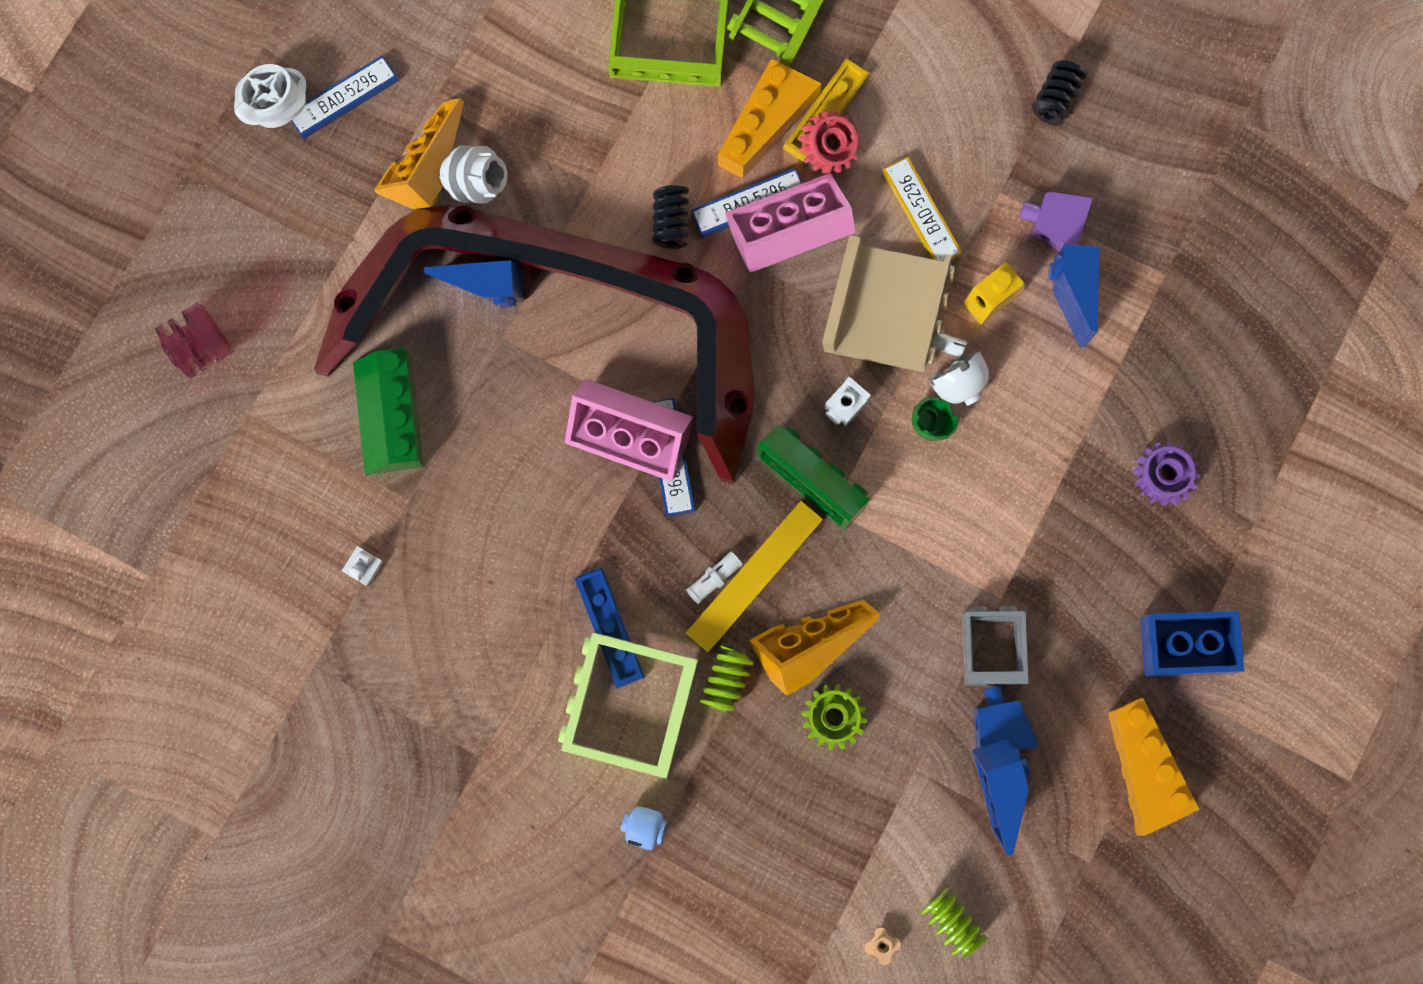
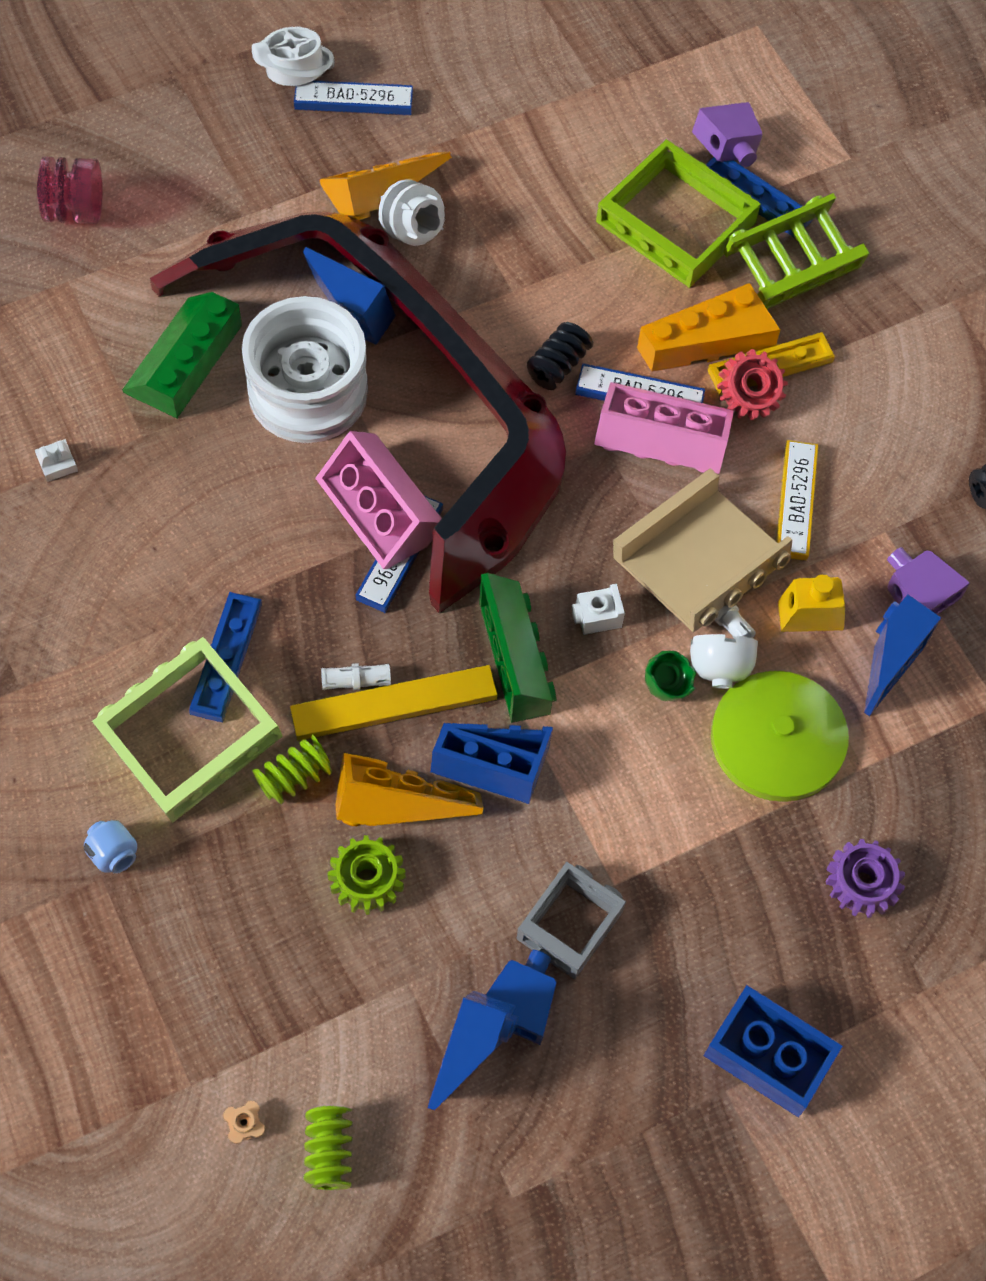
camera: 30 degrees right, 15 degrees down
light orange wedge [1108,698,1200,836] -> none
none -> white wheel [242,296,368,443]
none -> blue wedge [430,723,553,804]
none -> lime dish [711,671,849,802]

